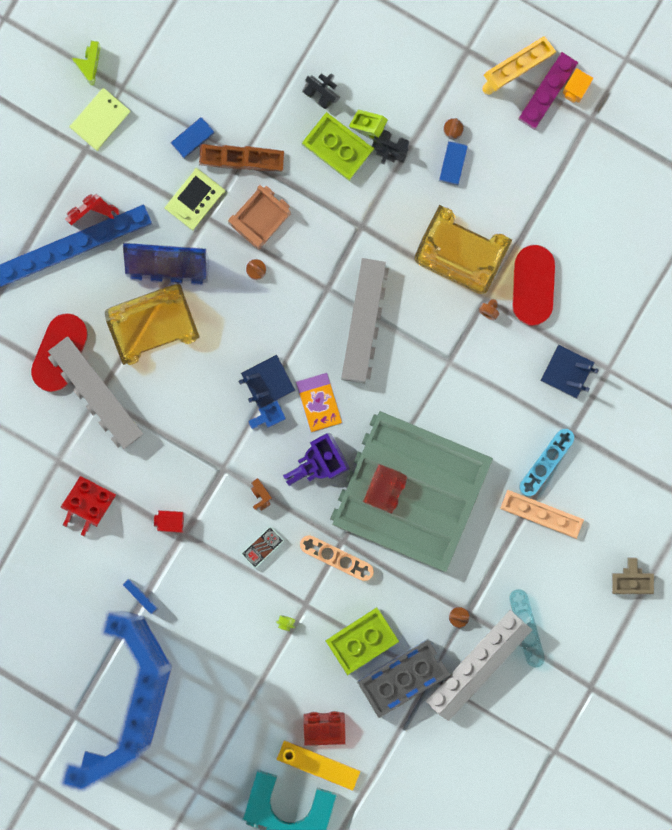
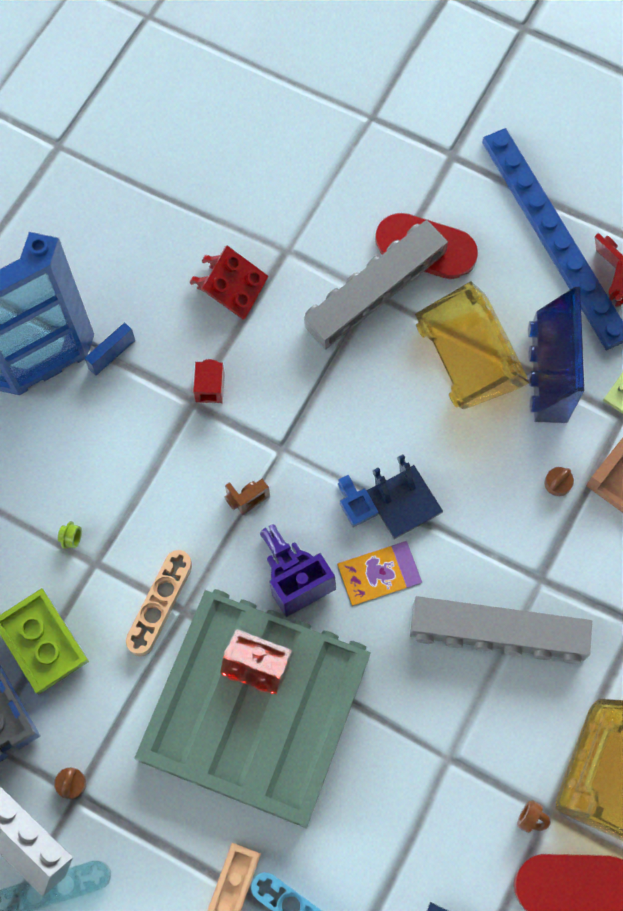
camera: 90 degrees right, 15 degrees down
tile [241,526,284,569] -> none

